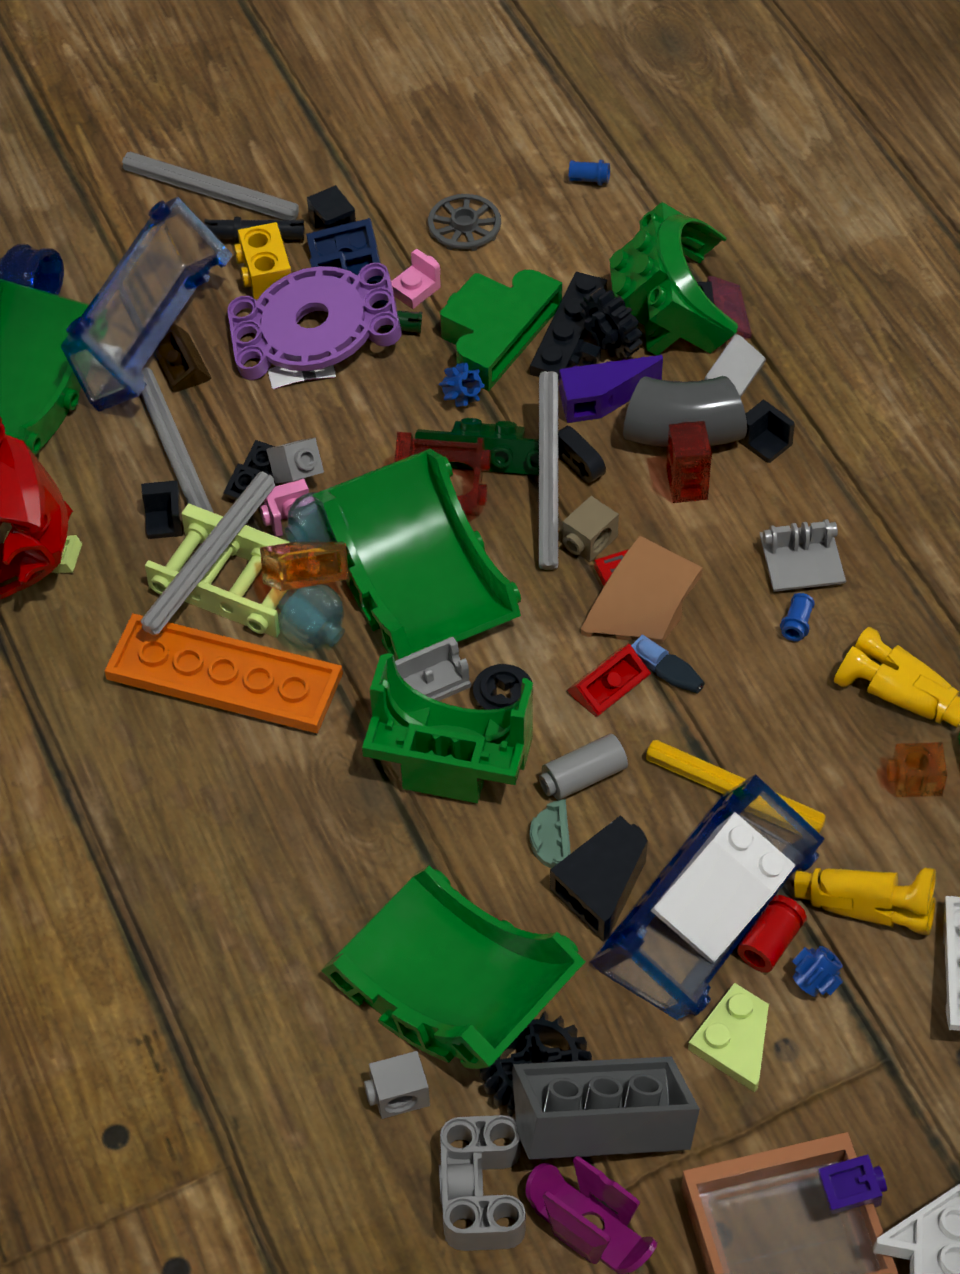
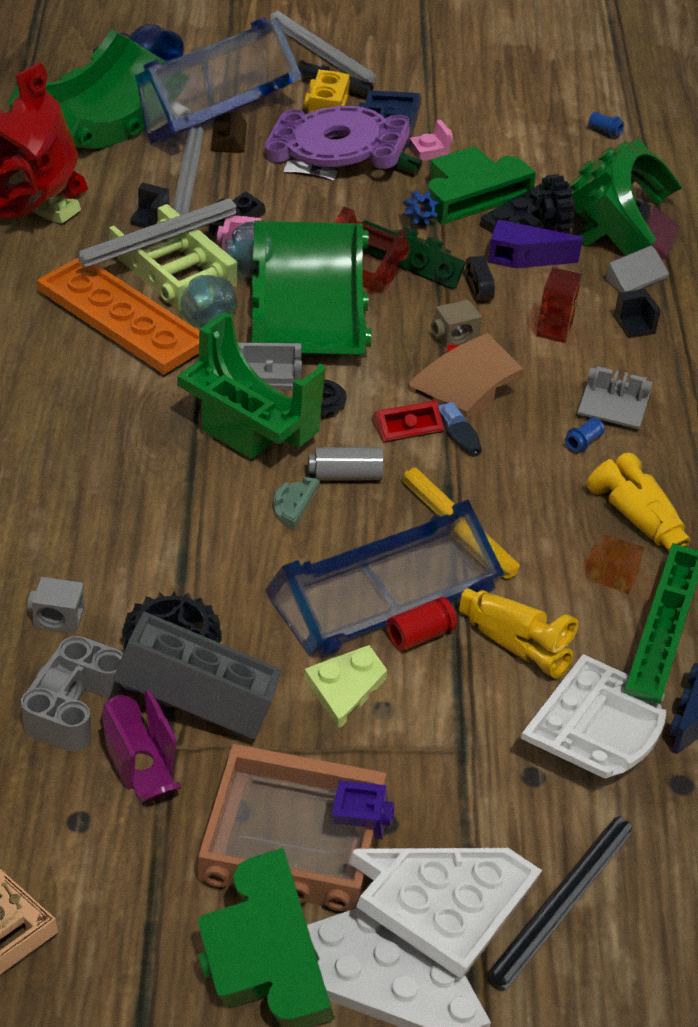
camera: 20 degrees right, 10 degrees down
clear orange slope [260,542,349,591] -> none
light grey brick [266,438,324,483] -> none
black panel [307,185,356,229] -> none
green panel [321,865,586,1069] -> none
dark grey wheel [428,194,501,251] -> none
light grey axle [539,371,558,570] -> none
black slope [550,815,648,942] -> none
dark grey brick [623,376,747,449] -> none
white slope [650,812,796,964] -> none
blue gear [792,946,843,997] -> none

